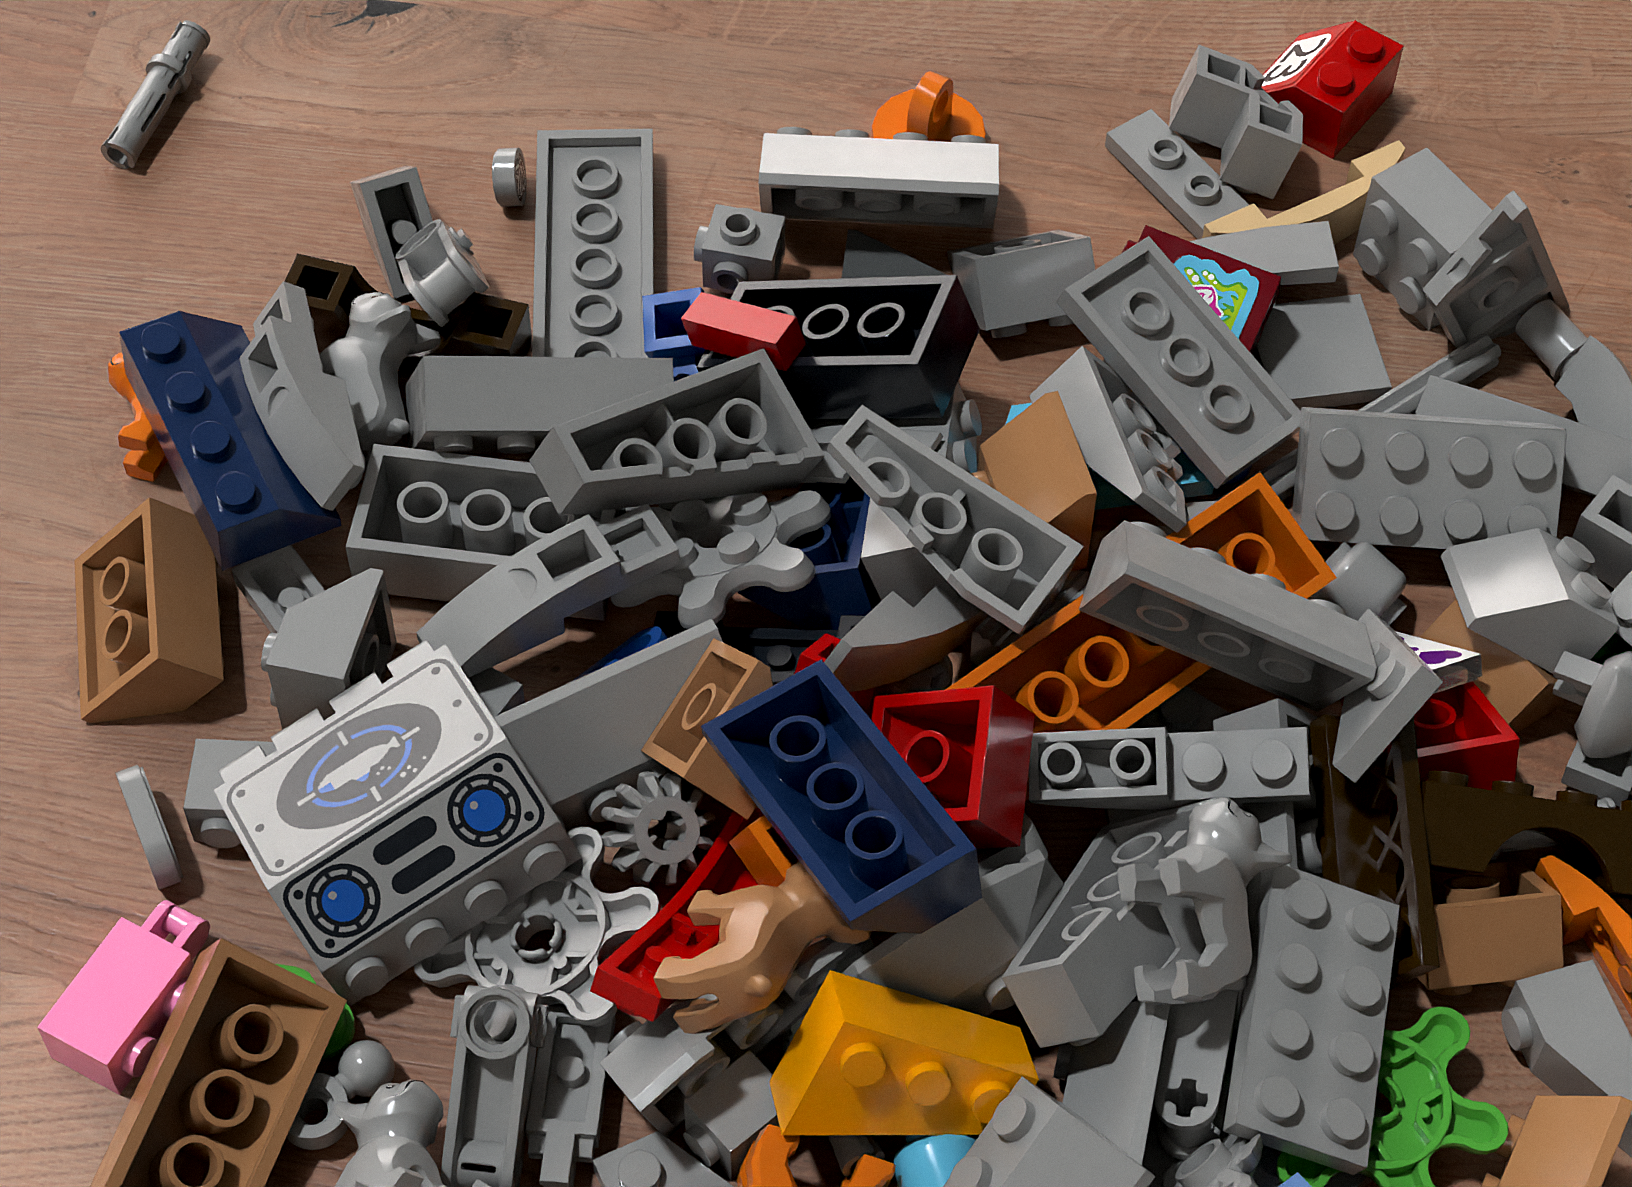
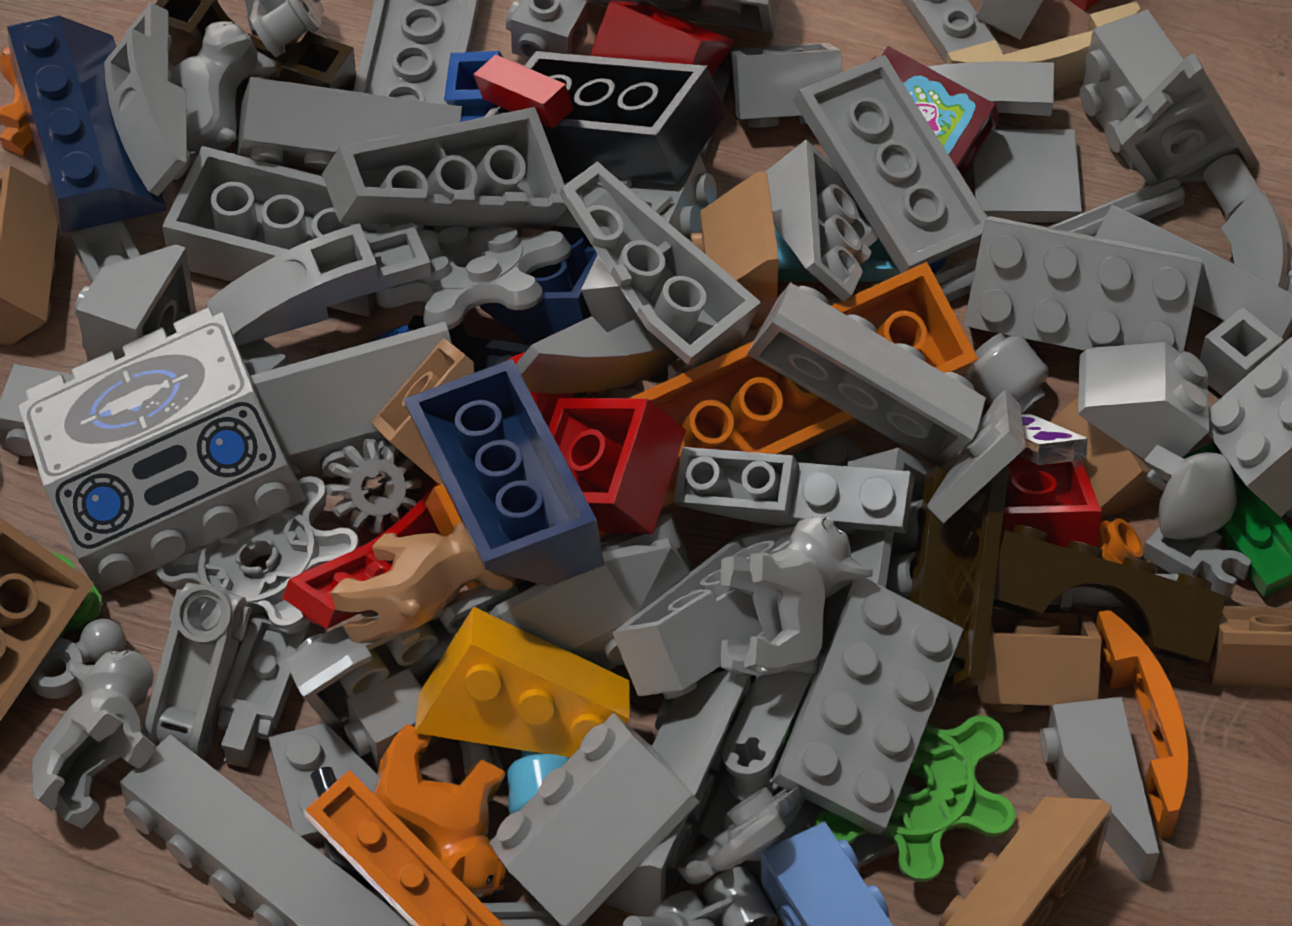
camera: 10 degrees right, 0 degrees up
none -> red slope [590,1,735,77]
none -> orange plate [1097,518,1143,564]

